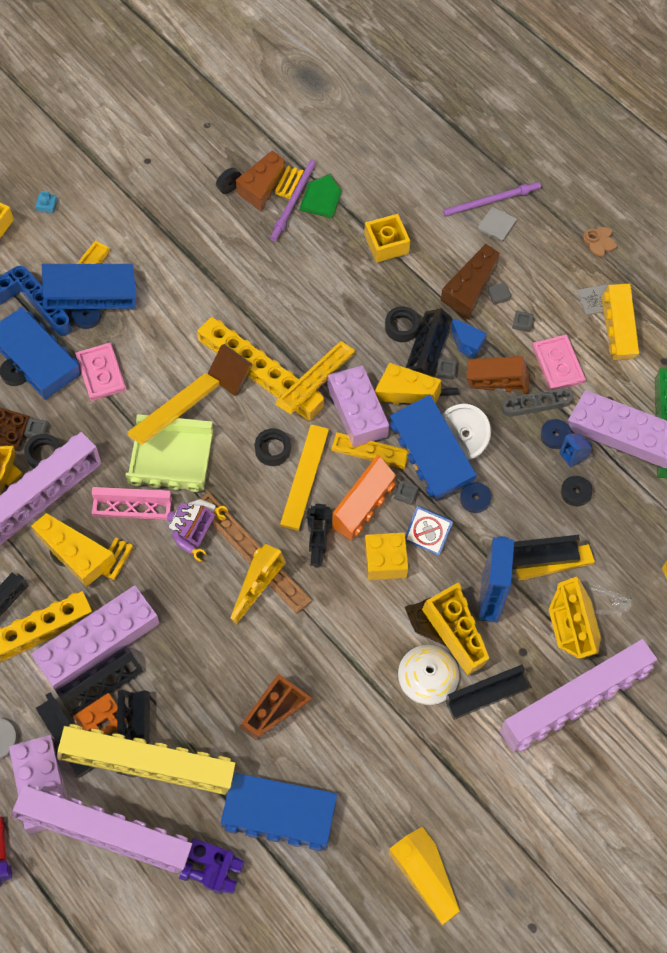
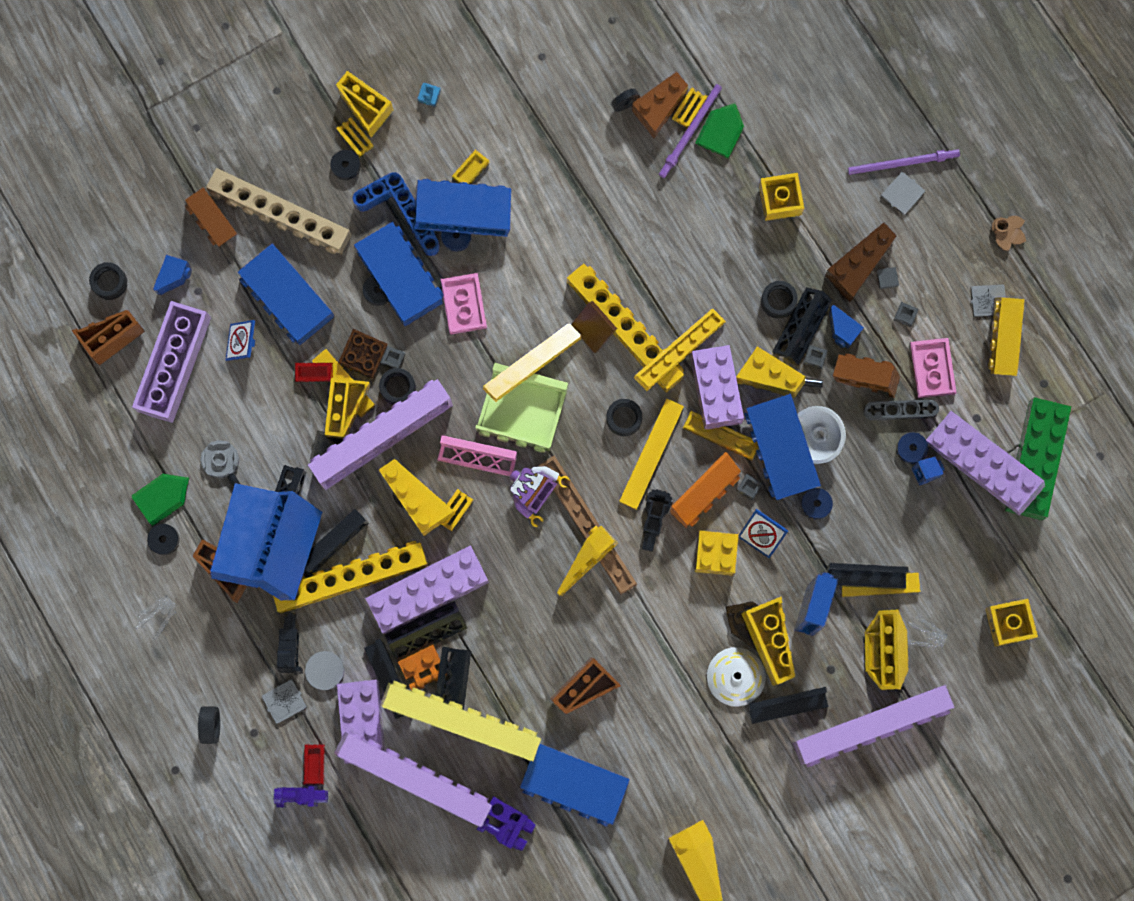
camera: 15 degrees right, 15 degrees up
black piece [561,476,592,507] -> none

